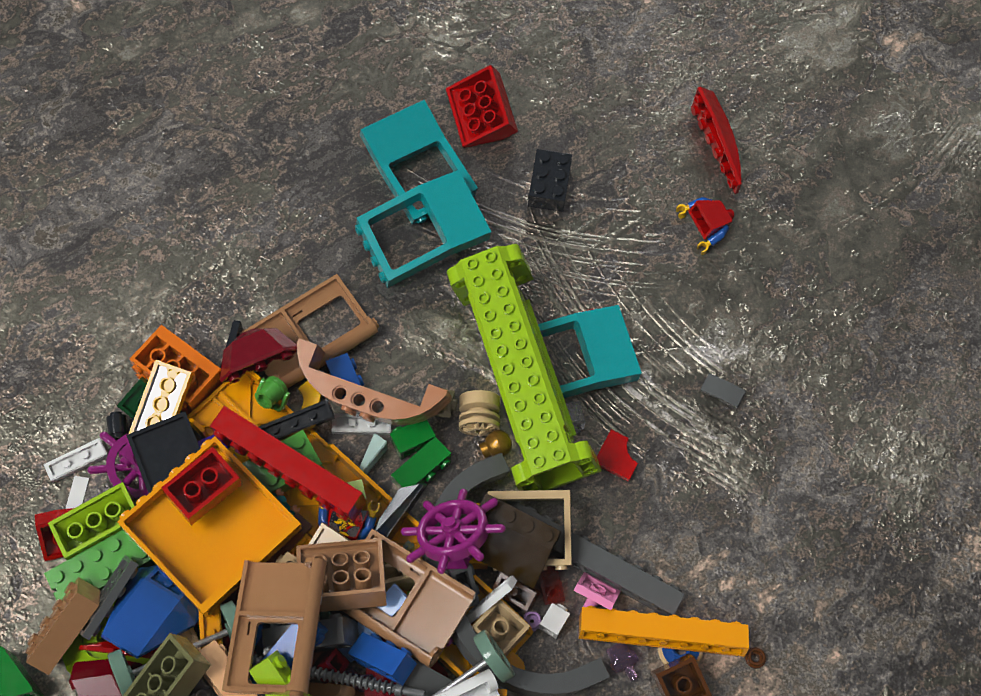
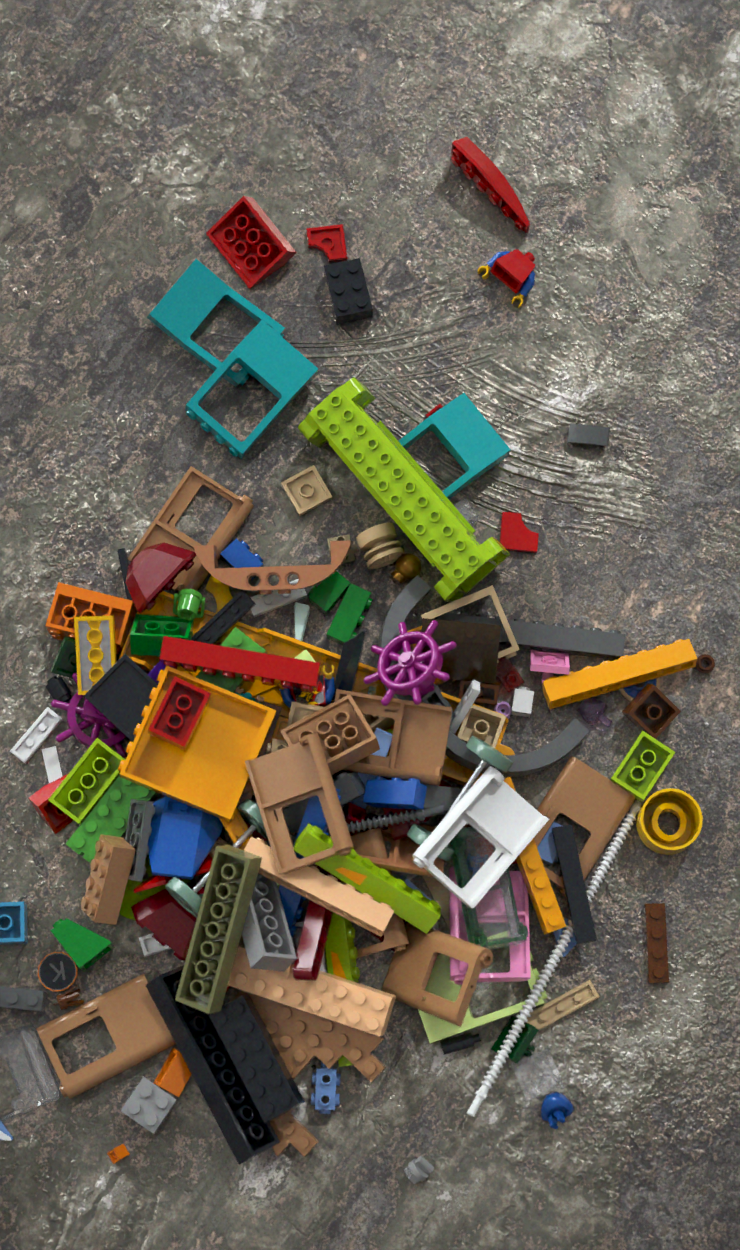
camera: 20 degrees left, 10 degrees up
none -> green slope [130,614,194,657]
none -> tan plate [281,465,332,516]
none -> red tile [306,224,347,263]

